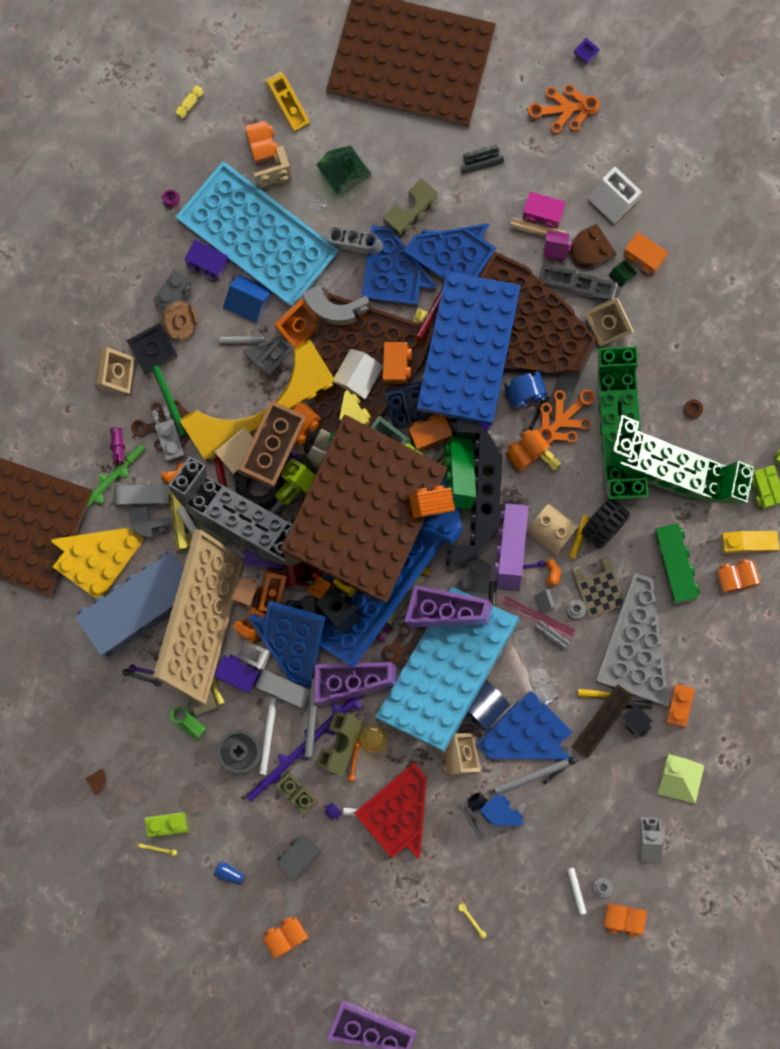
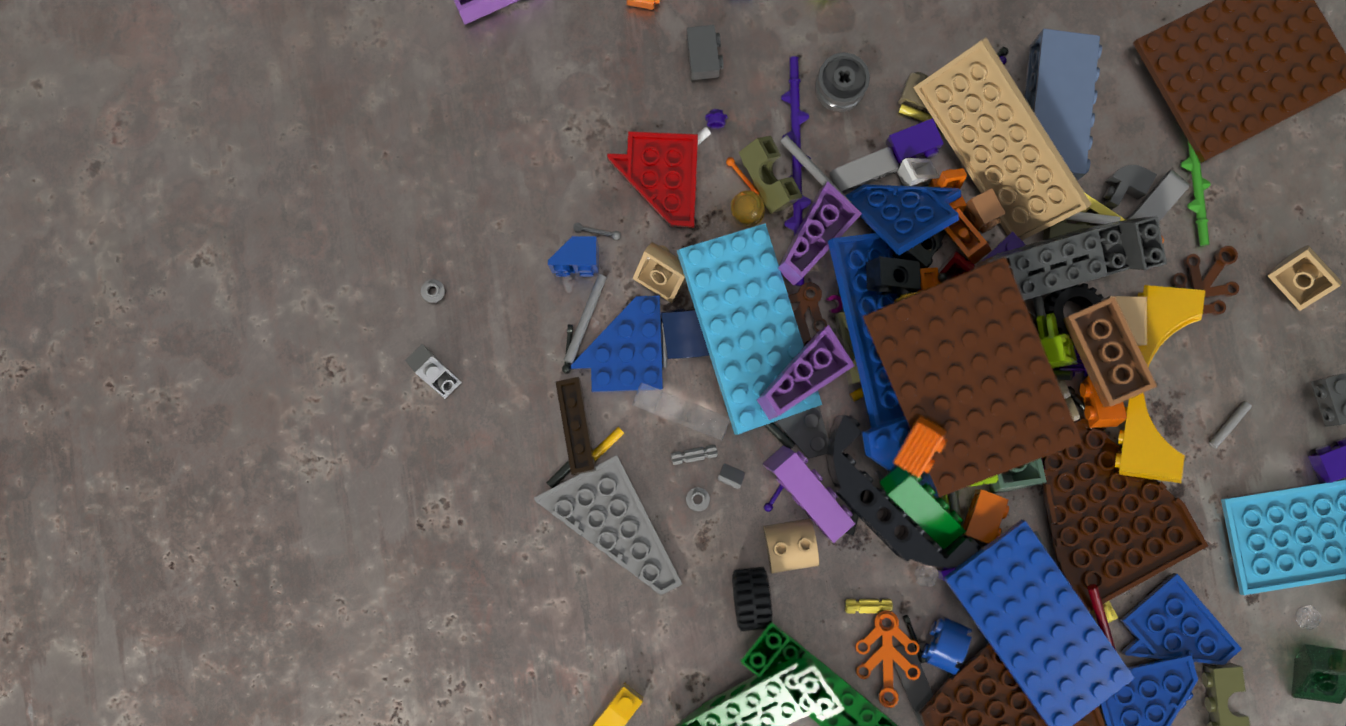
camera: 130 degrees right, 5 degrees up
yellow wing [50,527,144,599] -> none
magenta pin [110,427,125,466] -> none
black plate [126,323,178,374] -> none
green bar [152,366,188,437] -> none
light grey hinge [152,406,185,462] -> none
medium nougat tile [161,301,197,339] -> none
bright green piece [170,706,206,741] -> none
red piece [214,456,227,487] -> none
blue slope [223,275,272,324] -> none
dark grey wing [242,335,295,377] -> none
white bar [259,697,277,775] -> none
orange slope [274,298,319,348] -> none
olive slope [274,771,317,814] -> none
light grey arch [303,285,371,325] -> none
light grey beam [327,227,383,255] -> none
white slope [333,349,383,399] -> none
light yellow slope [340,390,371,426] -> none
orange brick [383,342,412,384] -> none
dark blue slope [385,381,431,428] -> none
light yellow hinge [459,904,486,939] -> none
black plate [467,793,488,812] -> none
clear pink bar [502,596,575,636] -> none
orange brick [505,429,550,472] -> none
orange arm [545,558,561,587] -> none
white piece [567,868,586,915] -> none
yellow piece [569,515,590,560] -> none
dark tan flag [572,557,624,618] -> none
orange brick [603,903,647,938] -> none
black brick [619,705,652,738] -> none
green brick [654,523,700,605] -> none
yellowish green slope [657,754,704,804] -> none
orange brick [665,684,695,729] -> none
orange brick [715,559,761,594] -> none

